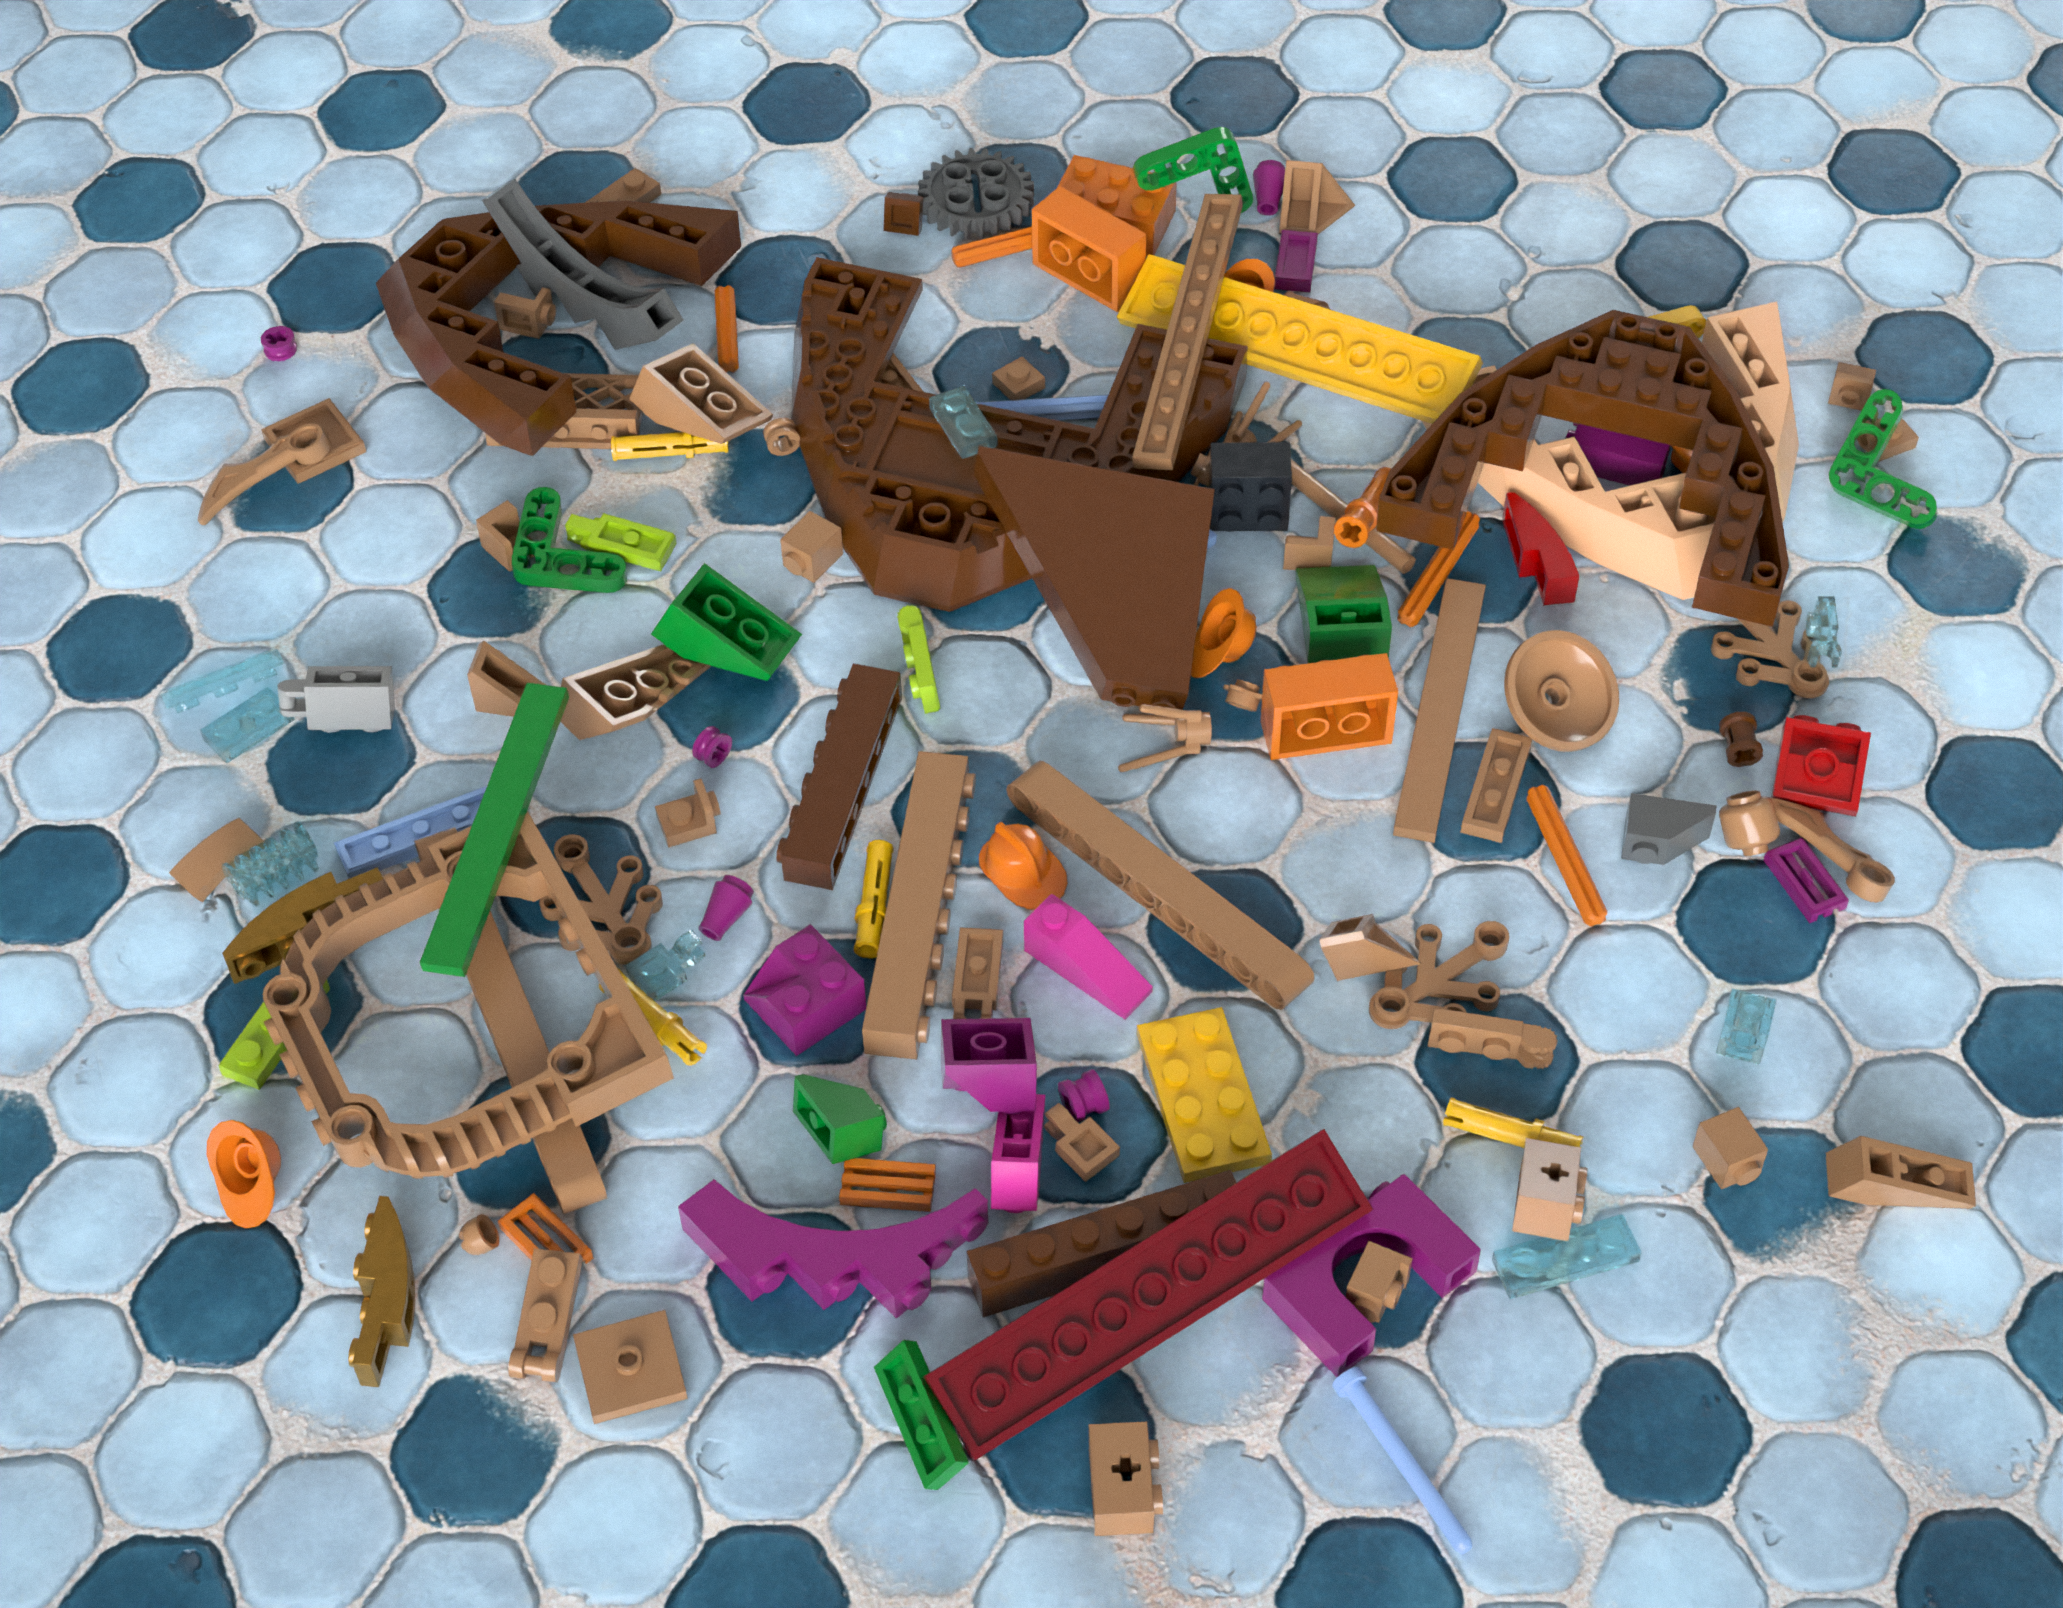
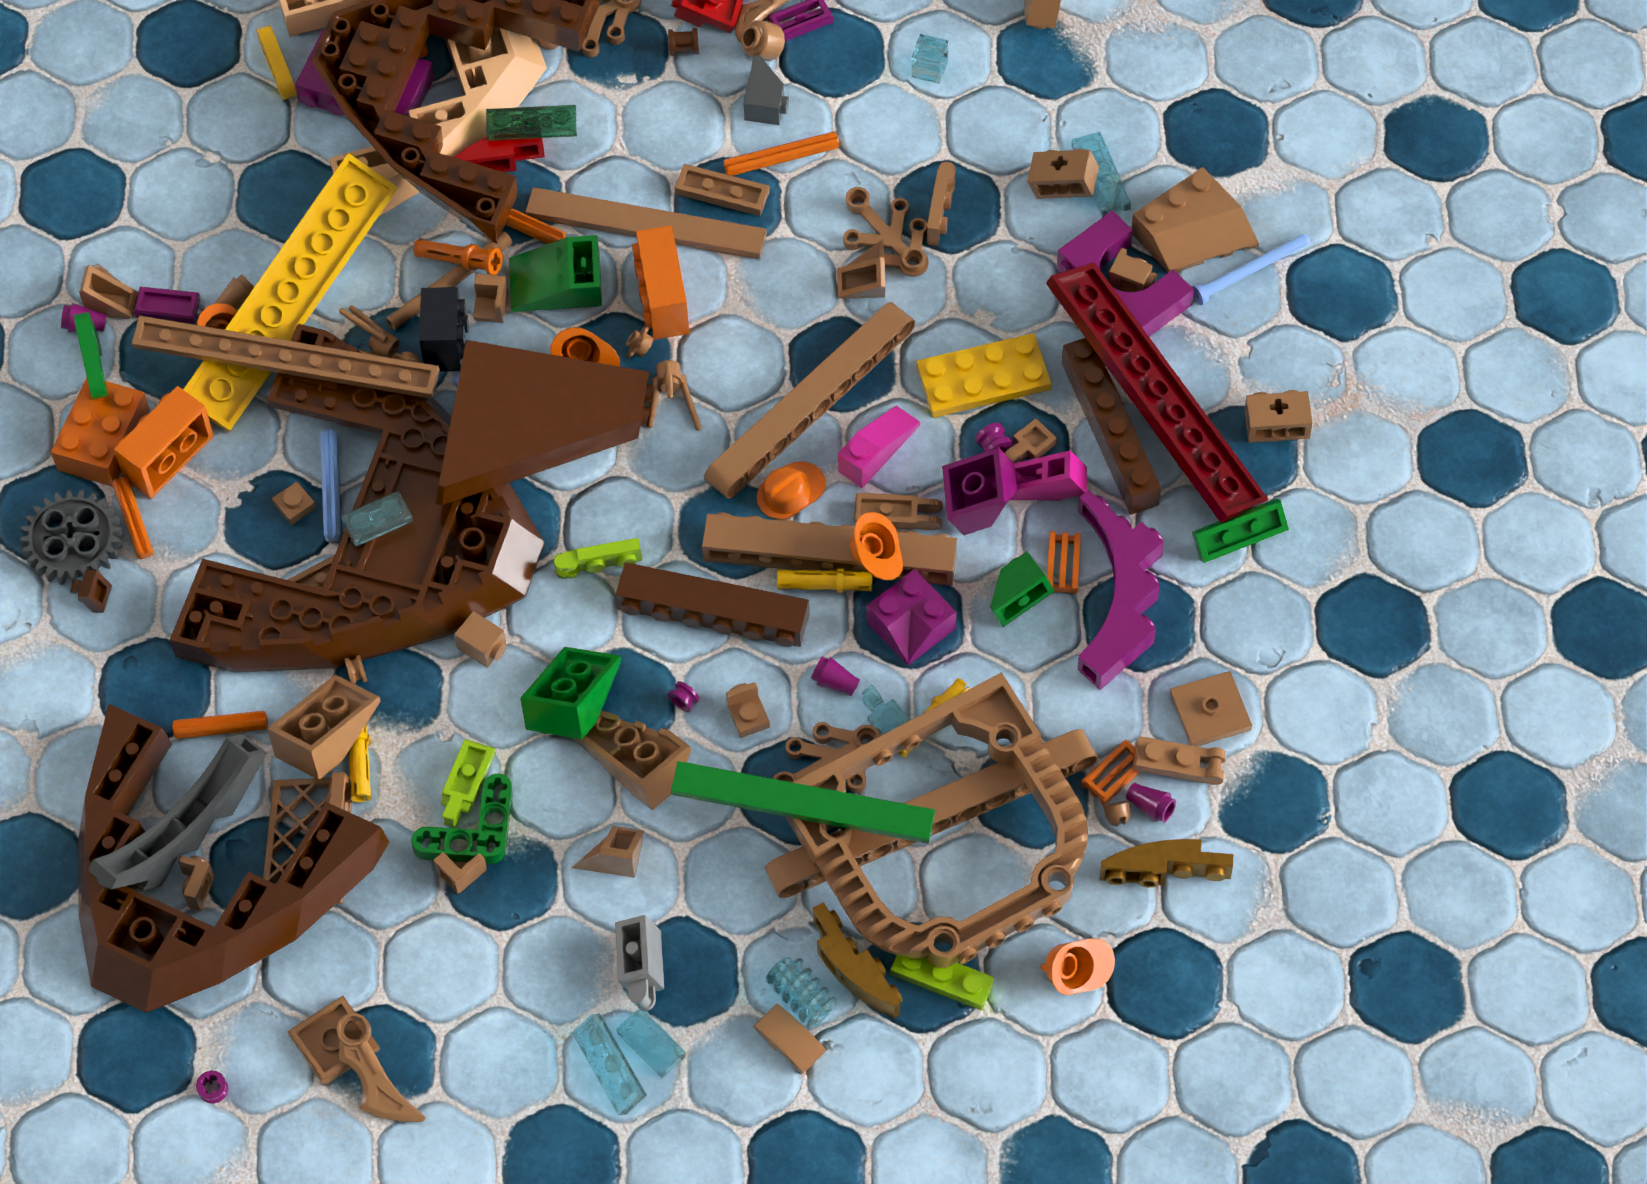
camera: 90 degrees left, 10 degrees up
light blue tile [334,786,487,879] -> none
medium nougat plate [585,167,661,203] -> none
yellow pin [1443,1097,1584,1148] -> none
medium nougat dish [1504,630,1619,752] -> none
medium nougat brick [1692,1107,1768,1190] -> none
none -> clear green plate [486,105,577,140]
none -> orange piece [850,512,903,580]
none -> magenta cone [1126,783,1176,823]
none -> medium nougat wedge [1132,167,1259,273]

